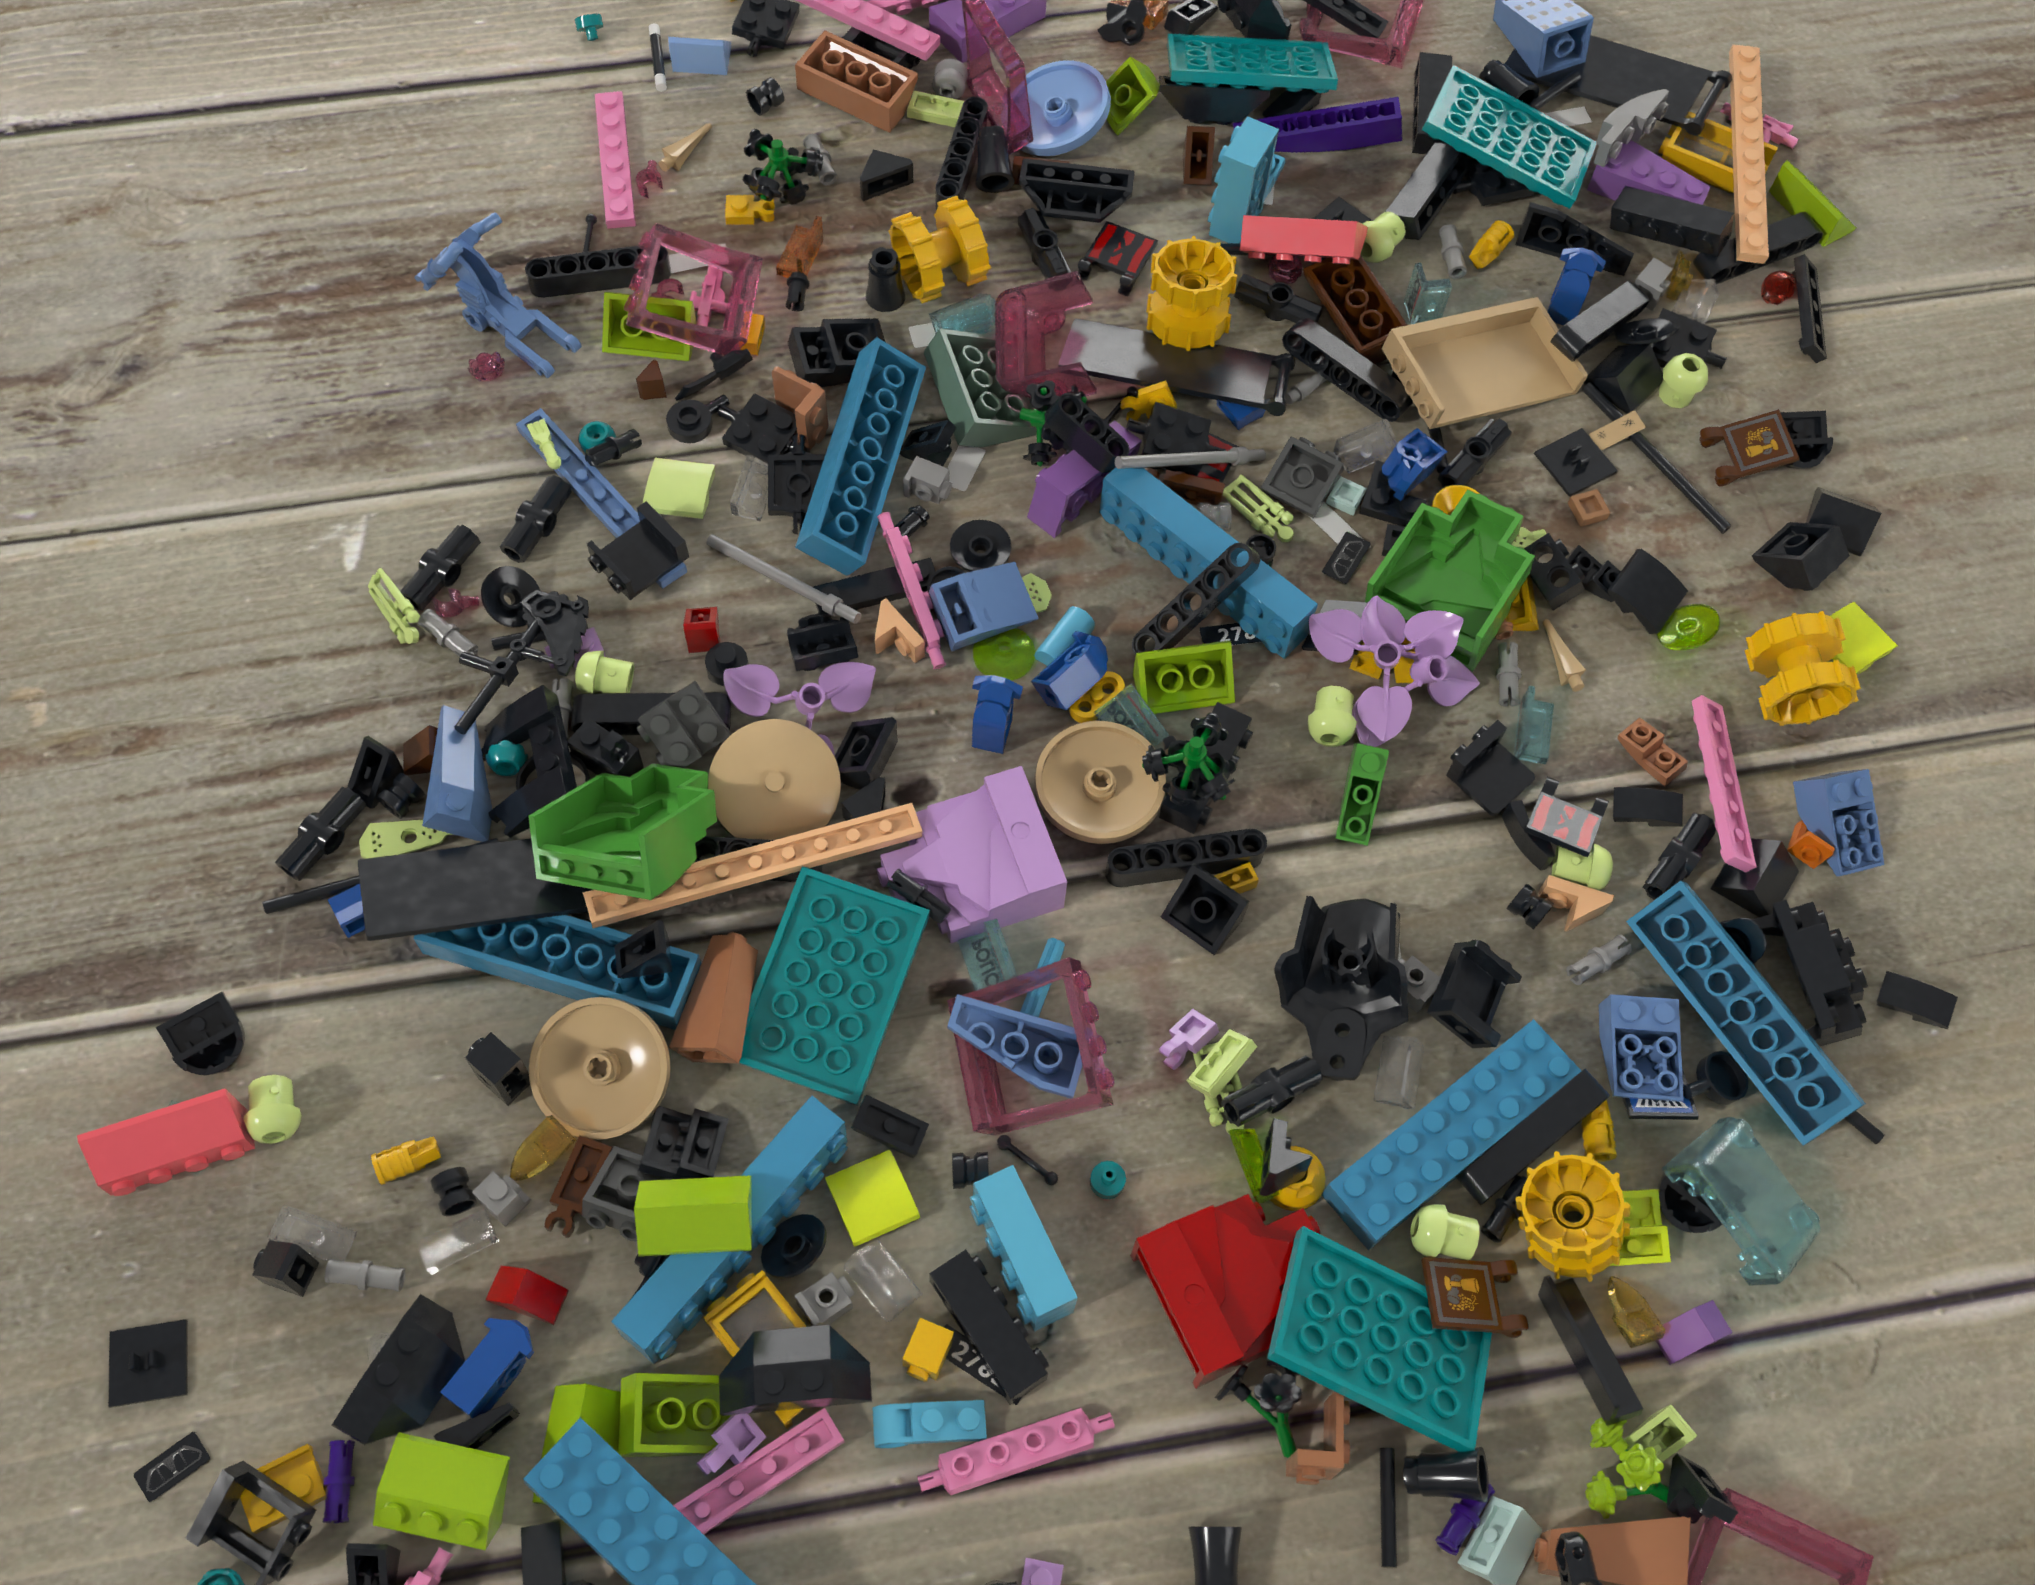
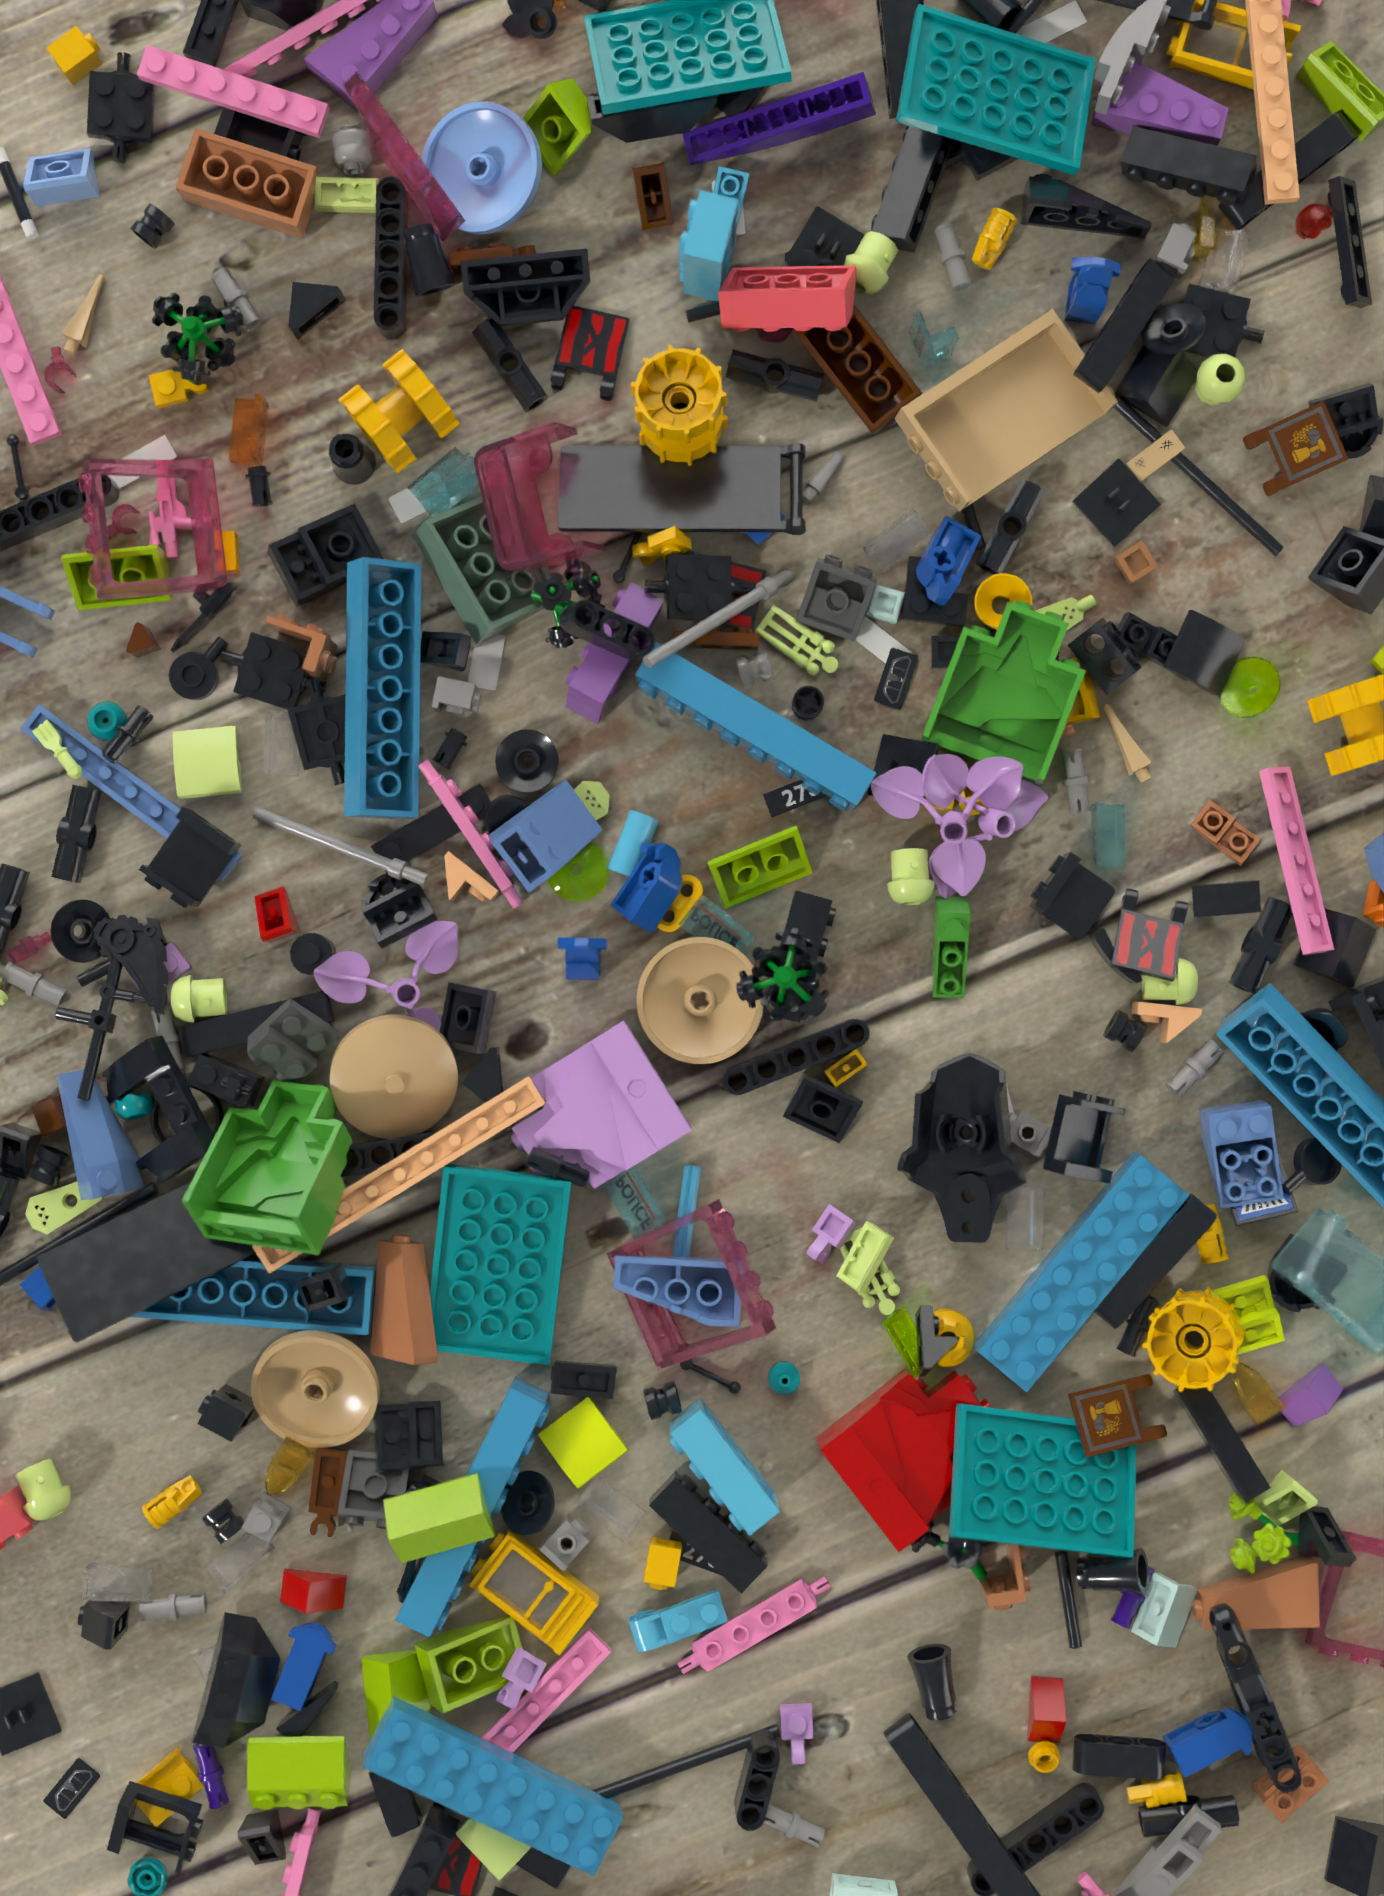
camera: 10 degrees left, 25 degrees up
black wedge [719,1325,872,1416] -> none
black beam [1132,543,1260,654] -> none
black piece [1221,1055,1323,1127] -> none
black beam [1282,318,1413,422] -> none
yellowish green piece [1411,1204,1479,1260] -> none

